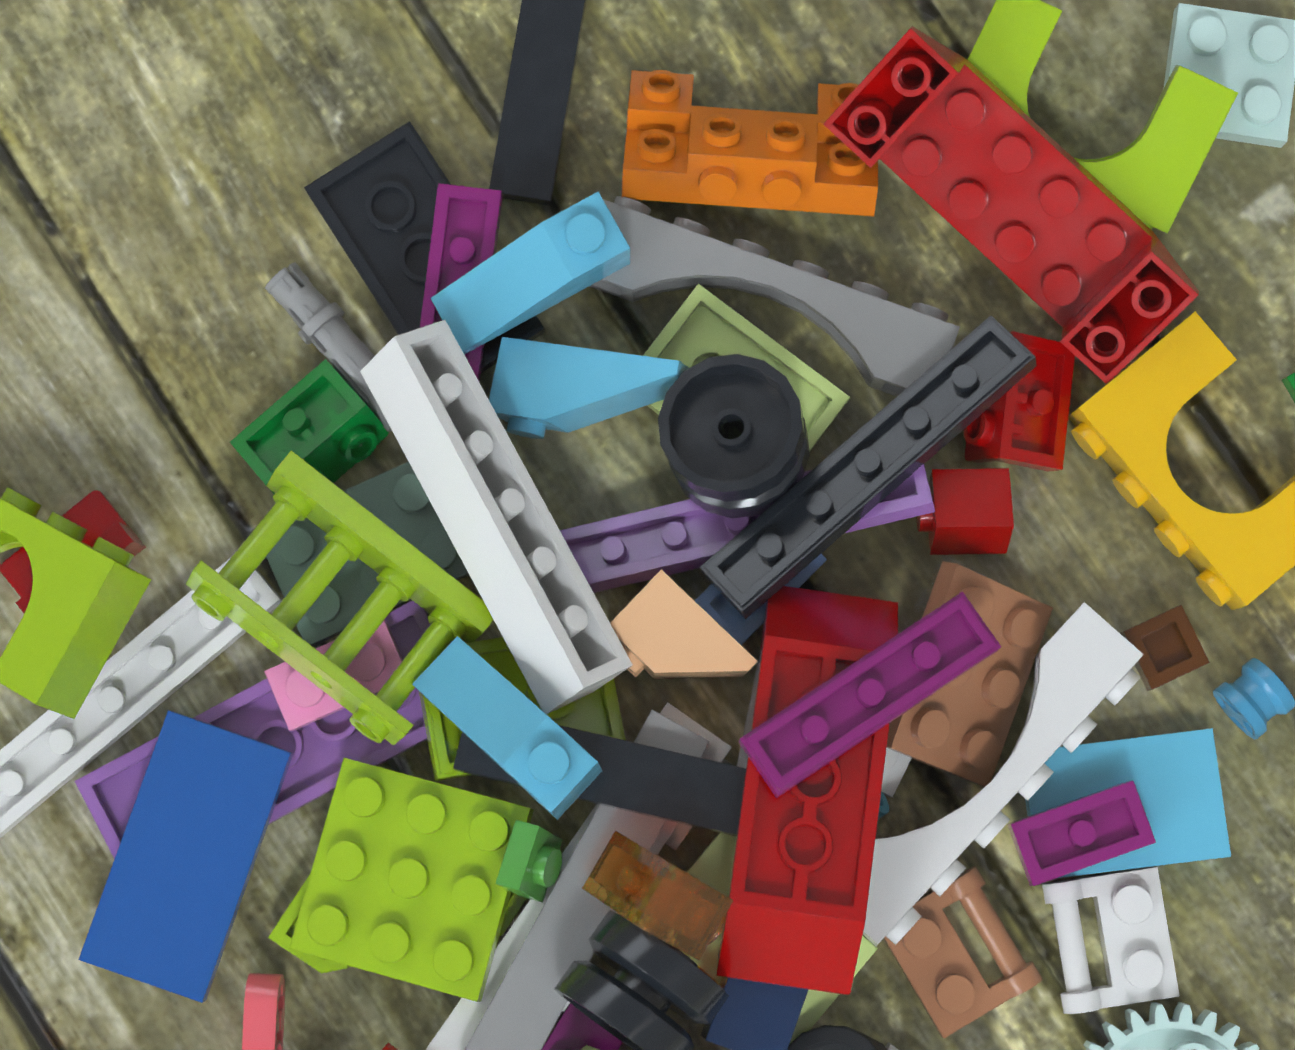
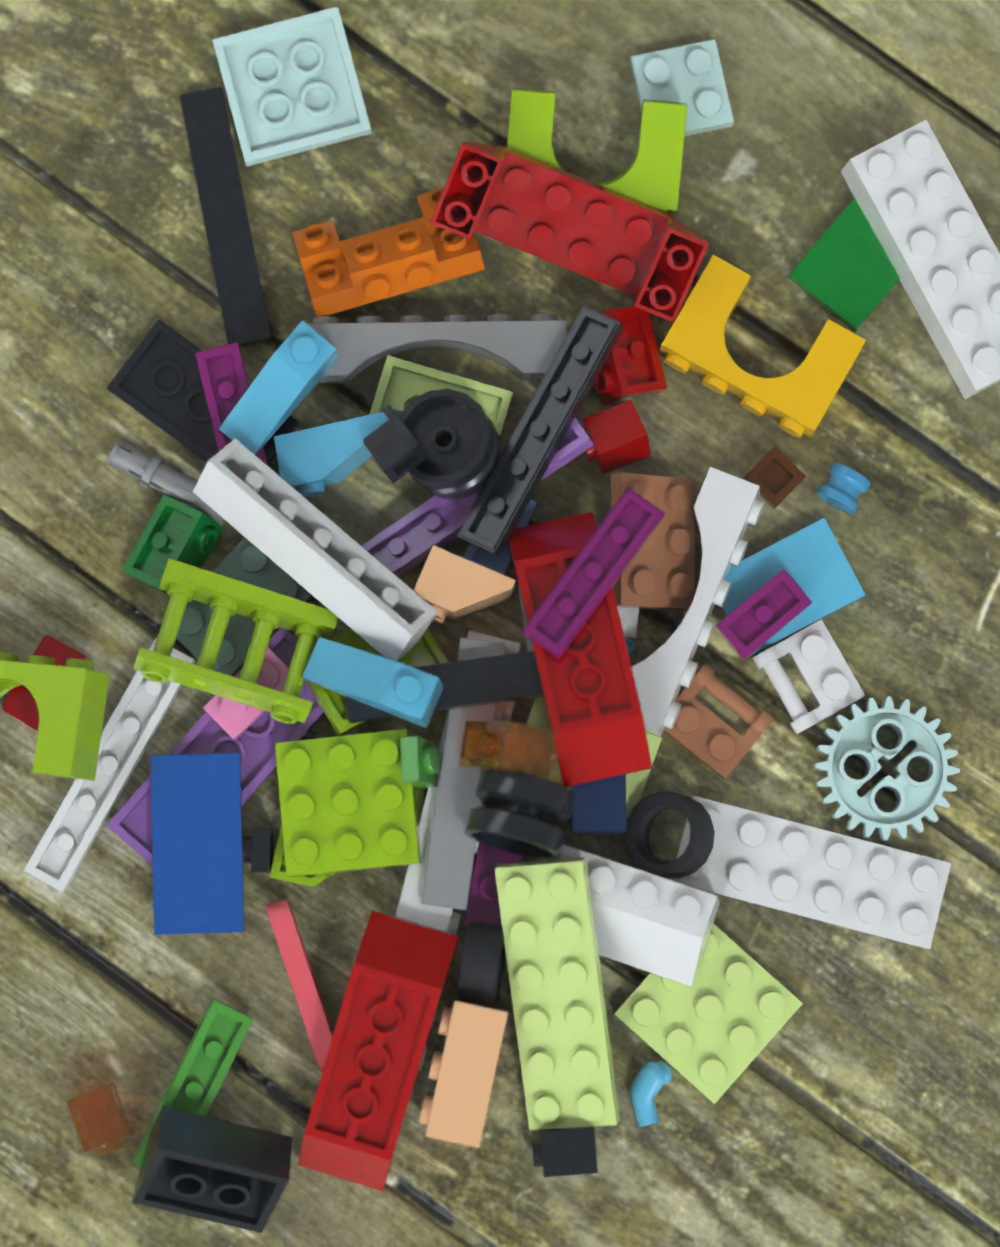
camera: 20 degrees left, 0 degrees up
none -> black plate [244,827,274,873]
none -> black panel [363,405,429,484]

